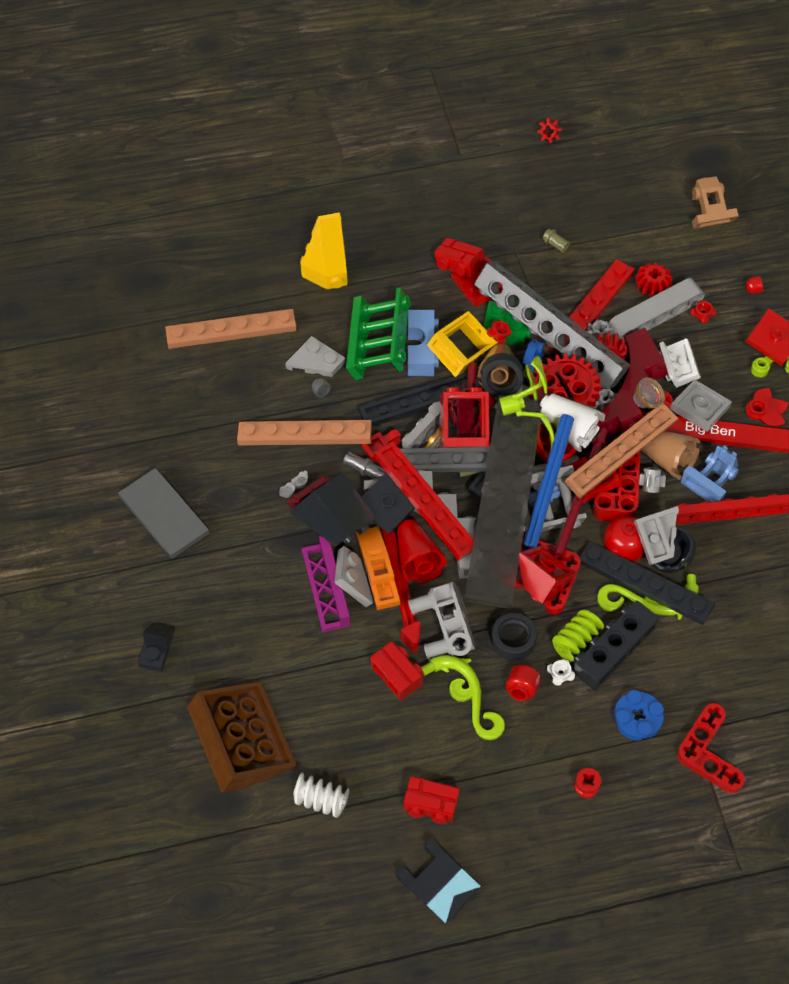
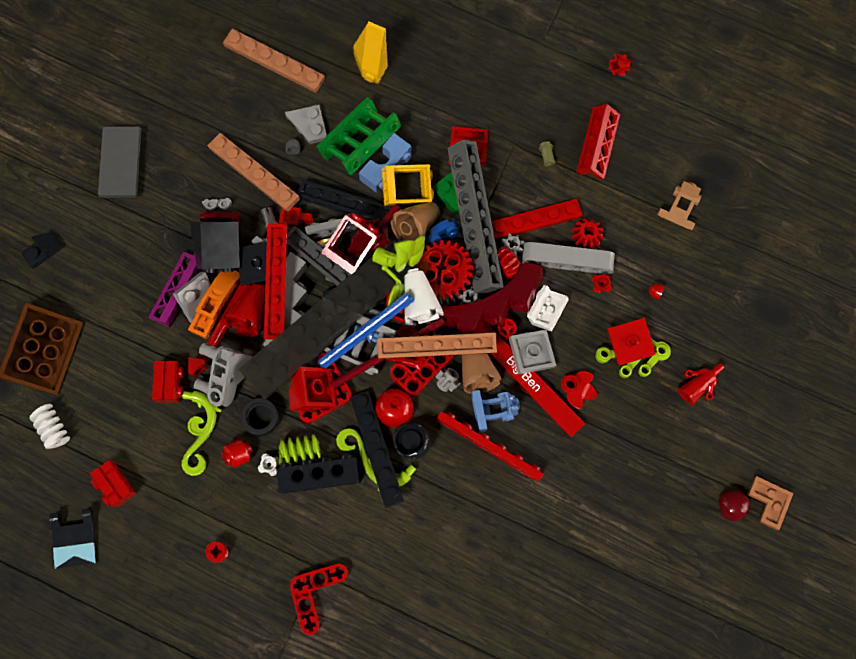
camera: 35 degrees right, 15 degrees up
red brick [434,238,485,278] -> none
black tyre [481,353,524,398] -> none
red plate [487,321,511,344] -> none
blue plate [614,690,664,741] -> none
clear piece [633,377,665,409] -> none
light grey wing [634,506,679,565] -> none
none -> red fence [577,104,620,180]

